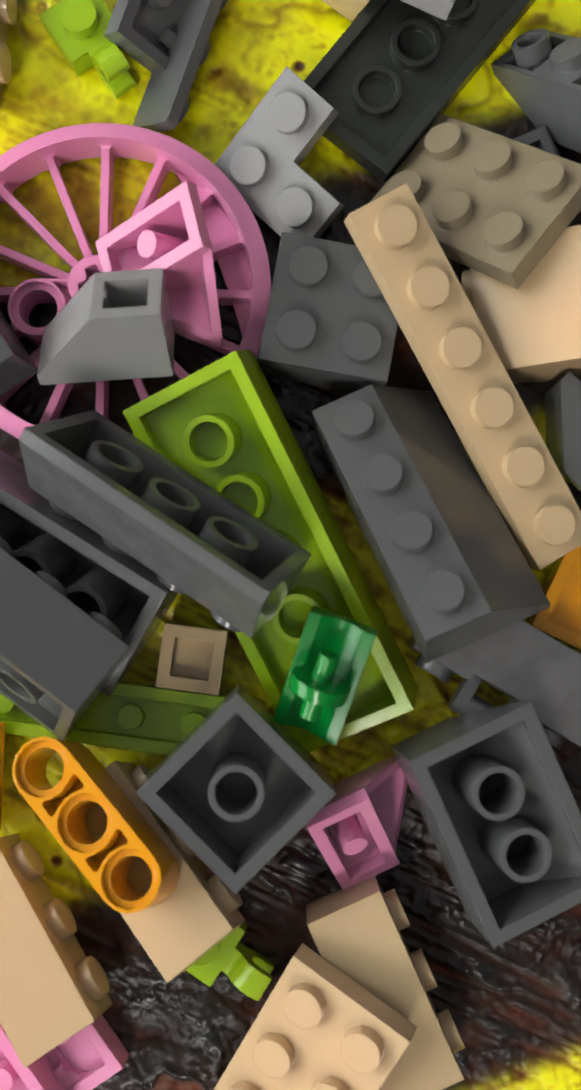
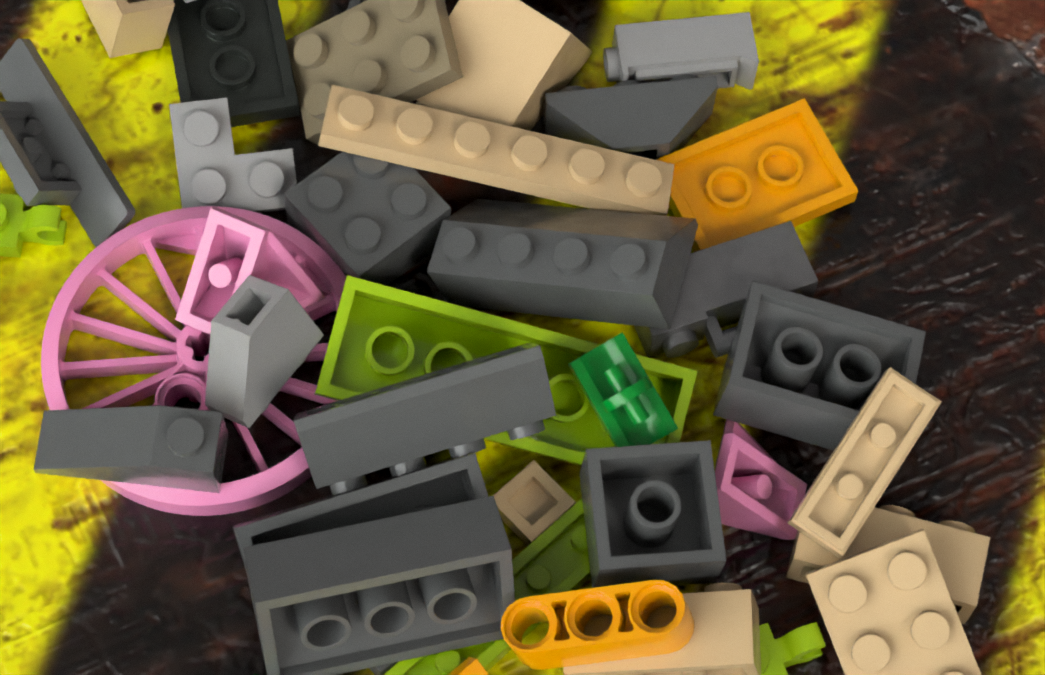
camera: 55 degrees left, 20 degrees down
none -> tan tile [787,367,942,558]

